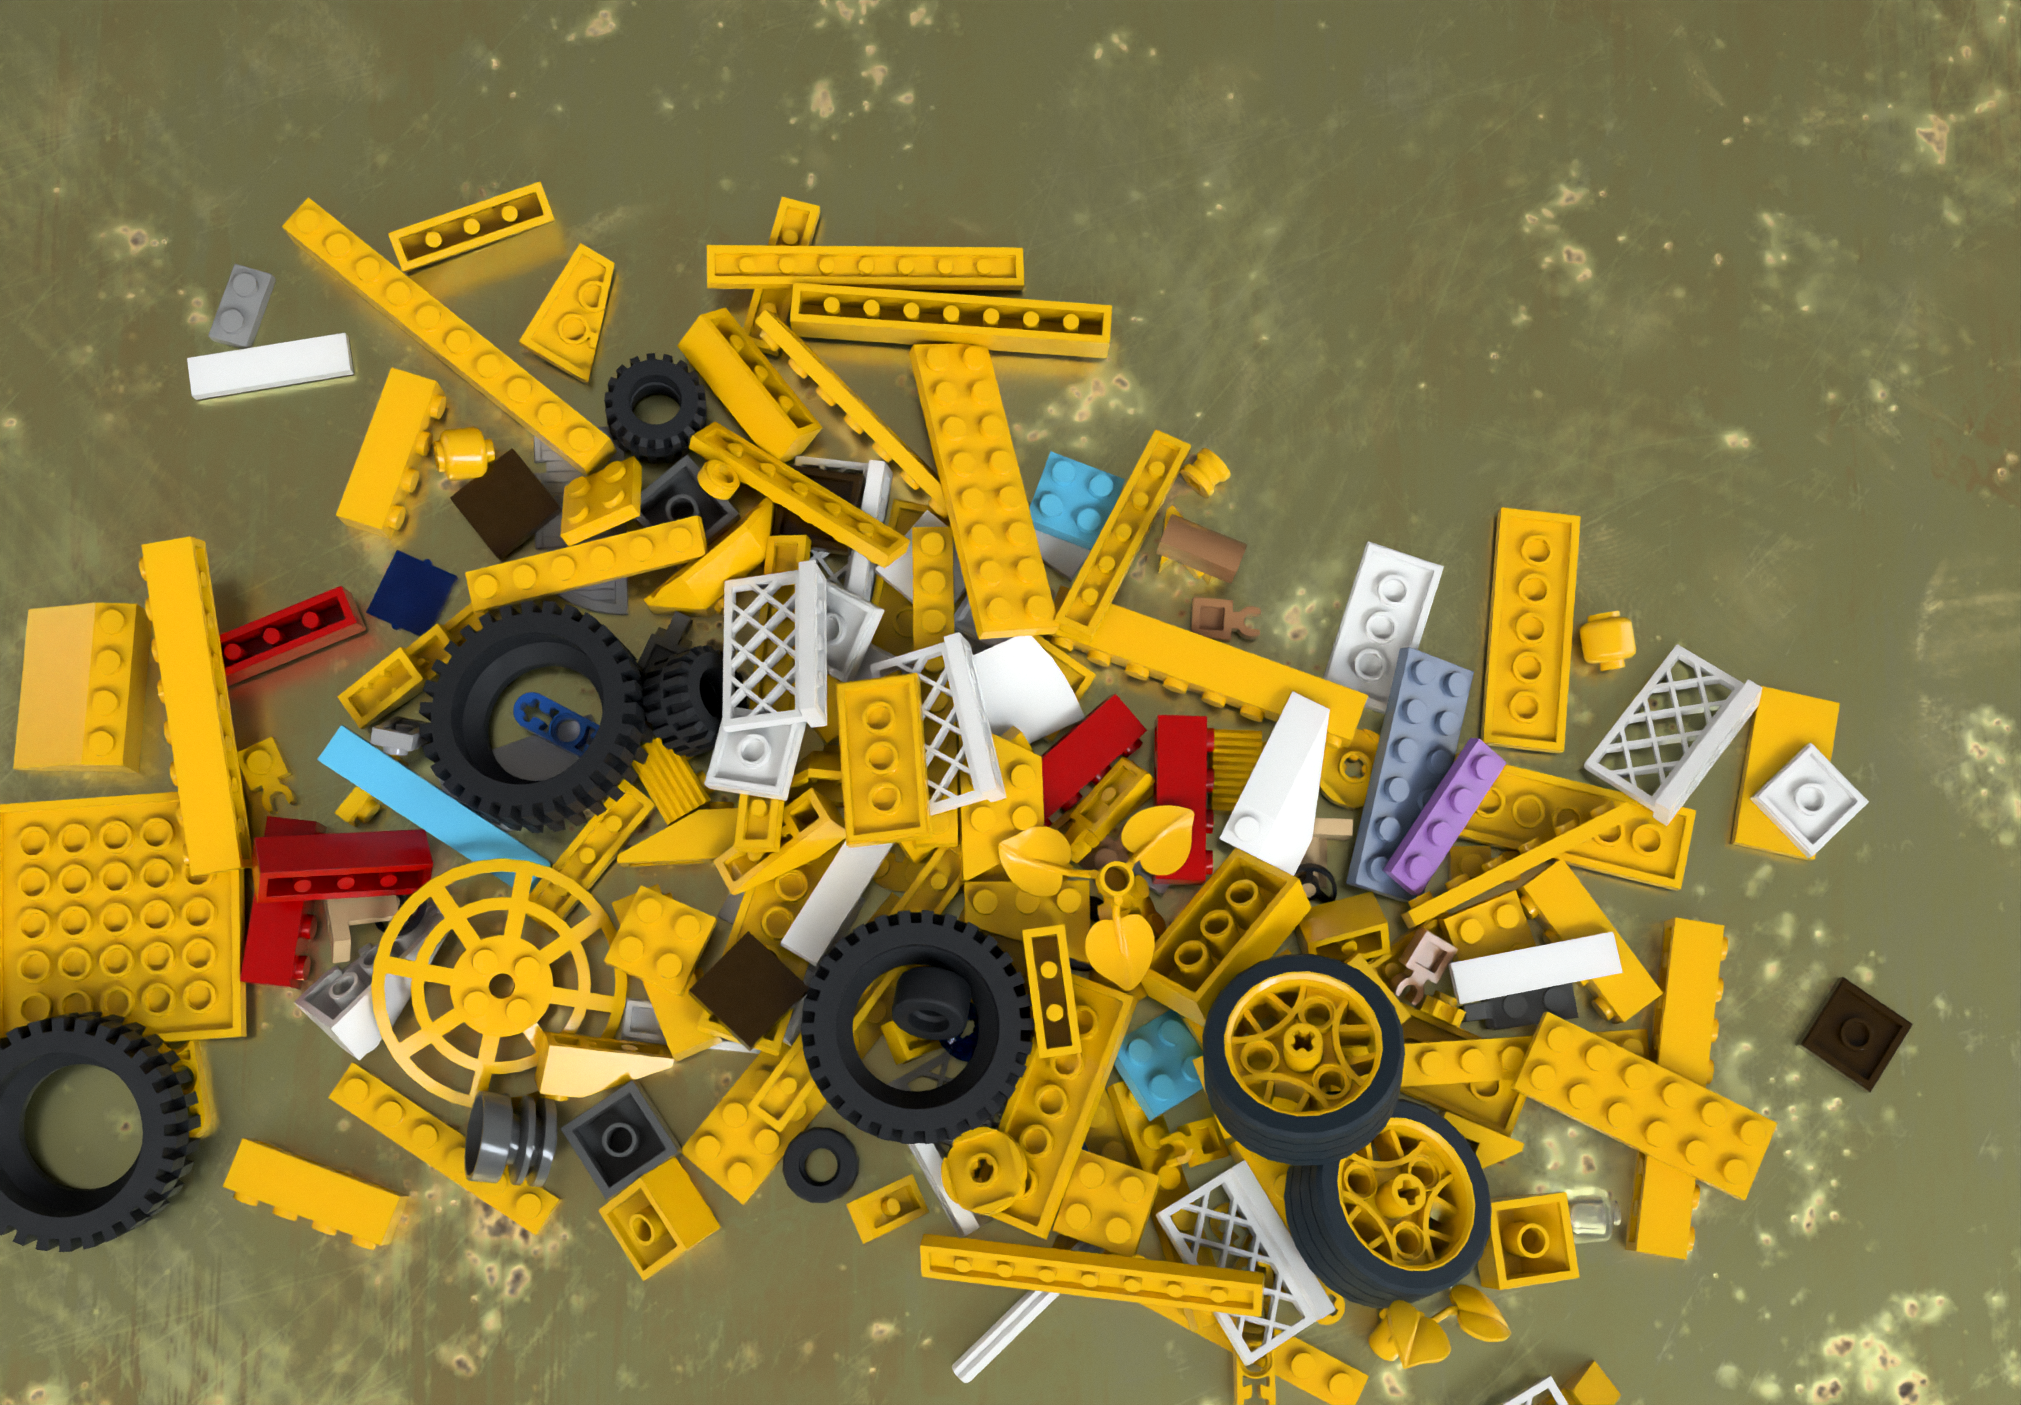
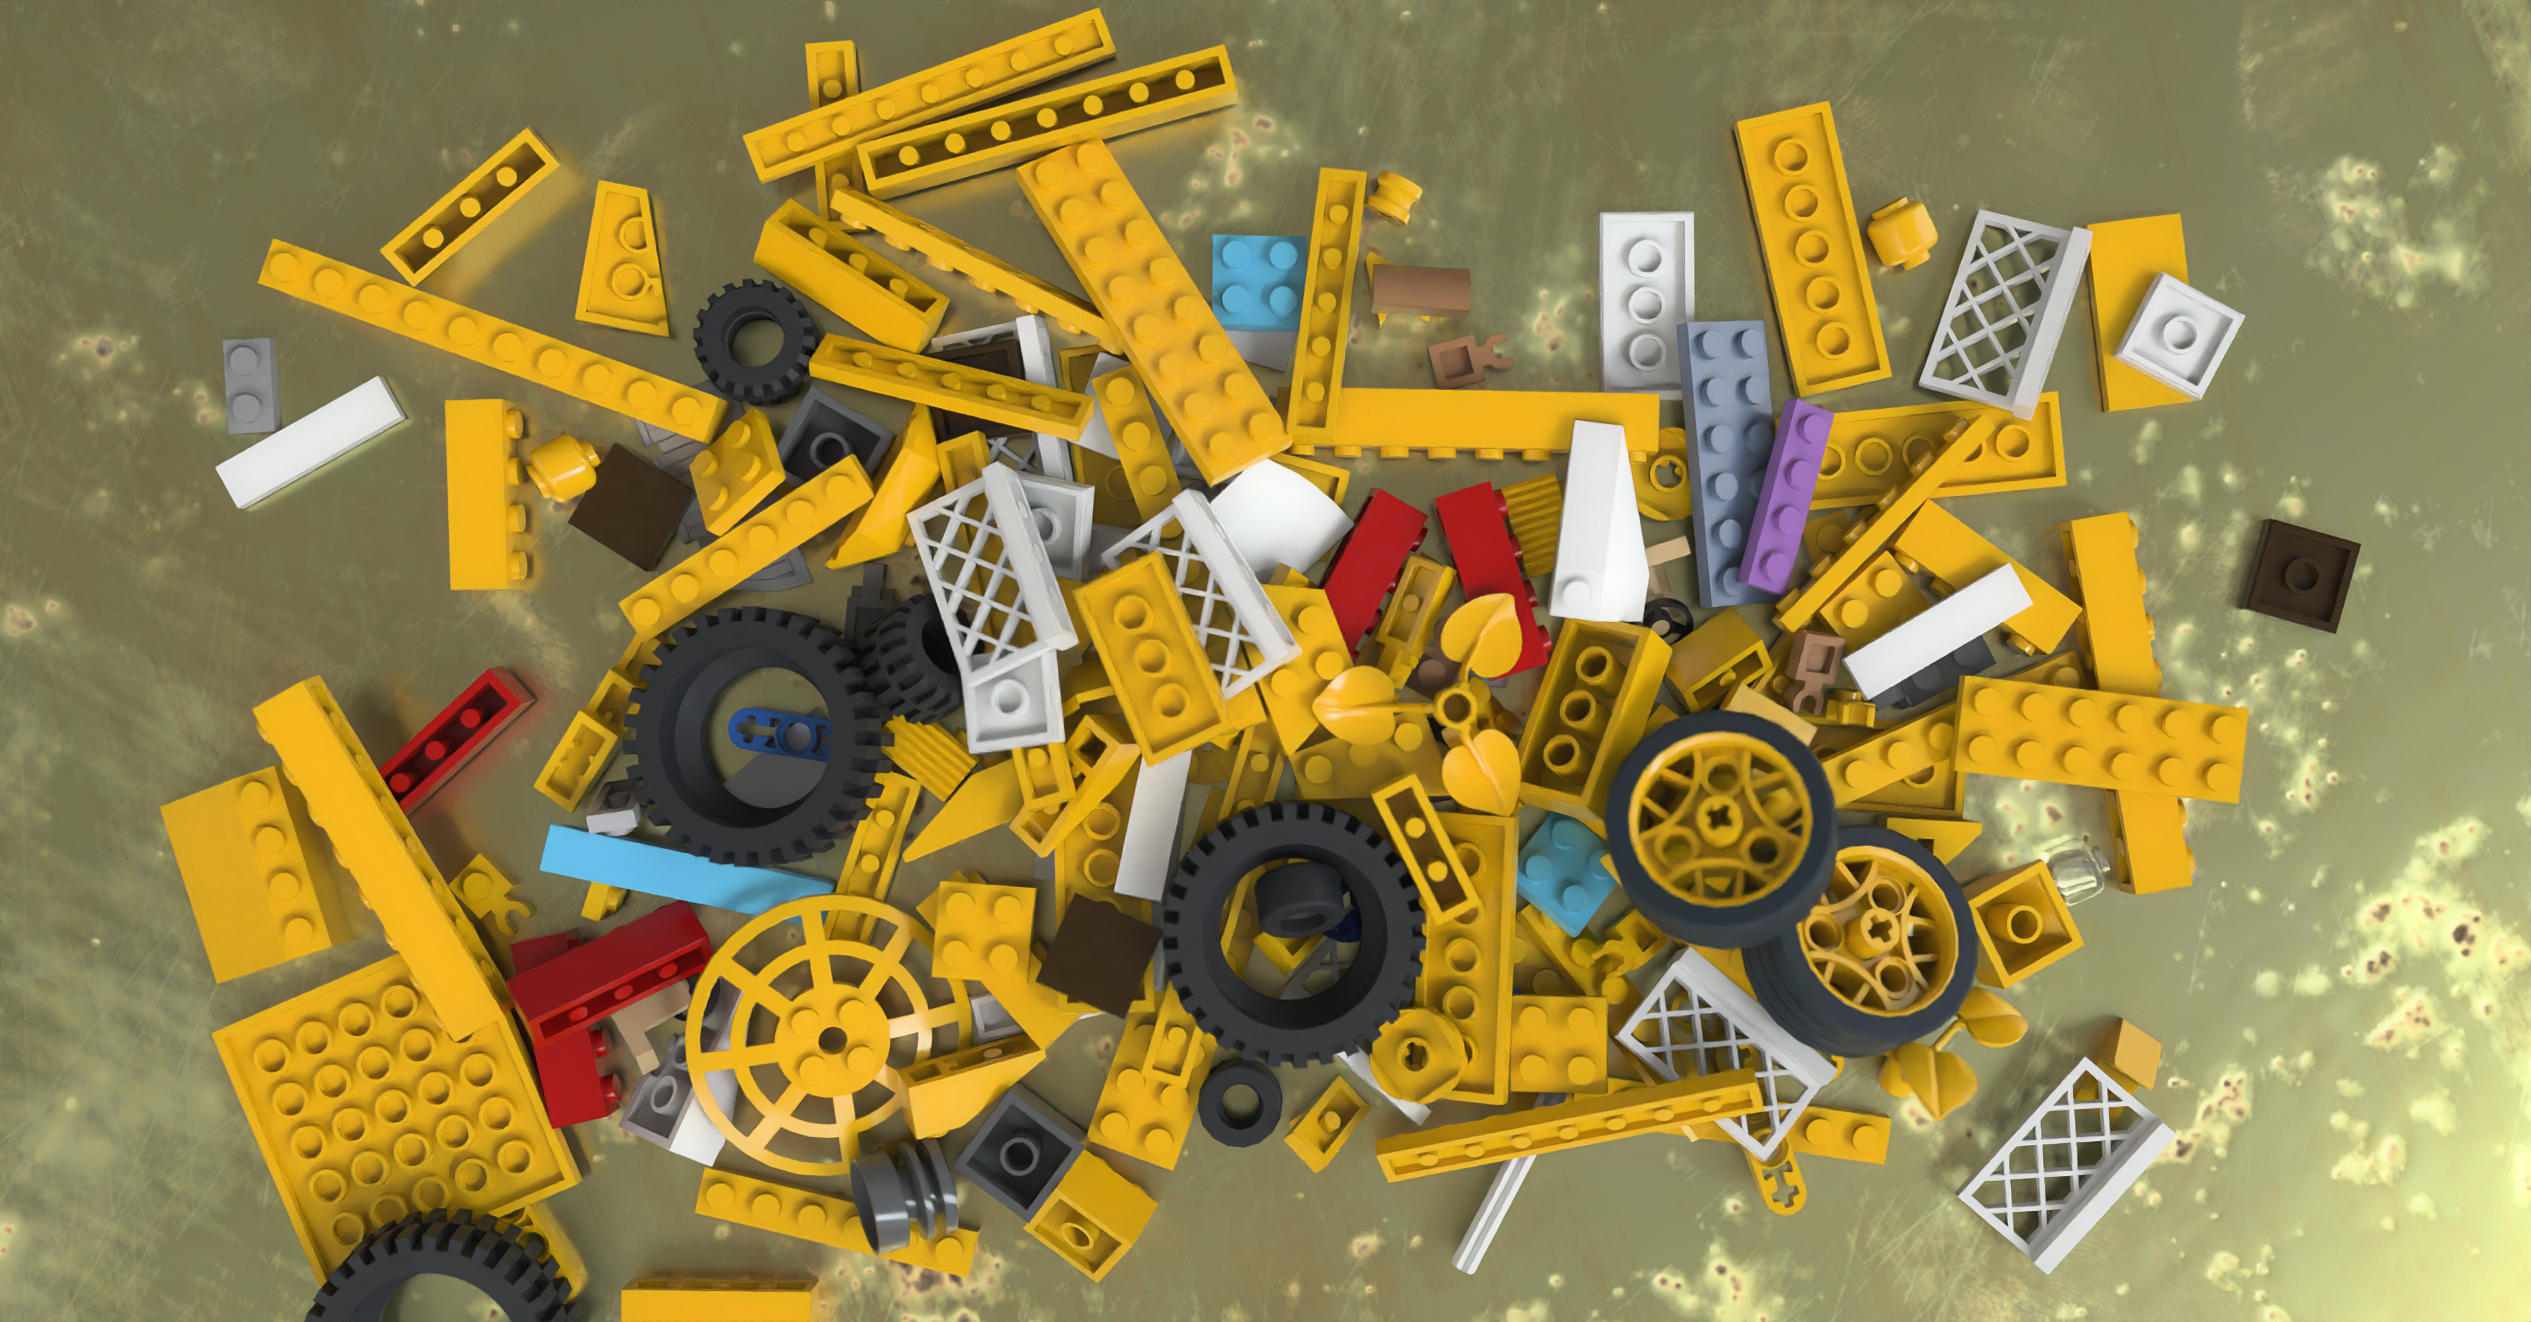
camera: 15 degrees left, 10 degrees up
clear blue piece [366,550,458,637] -> none
yellow tile [697,460,740,500] -> none

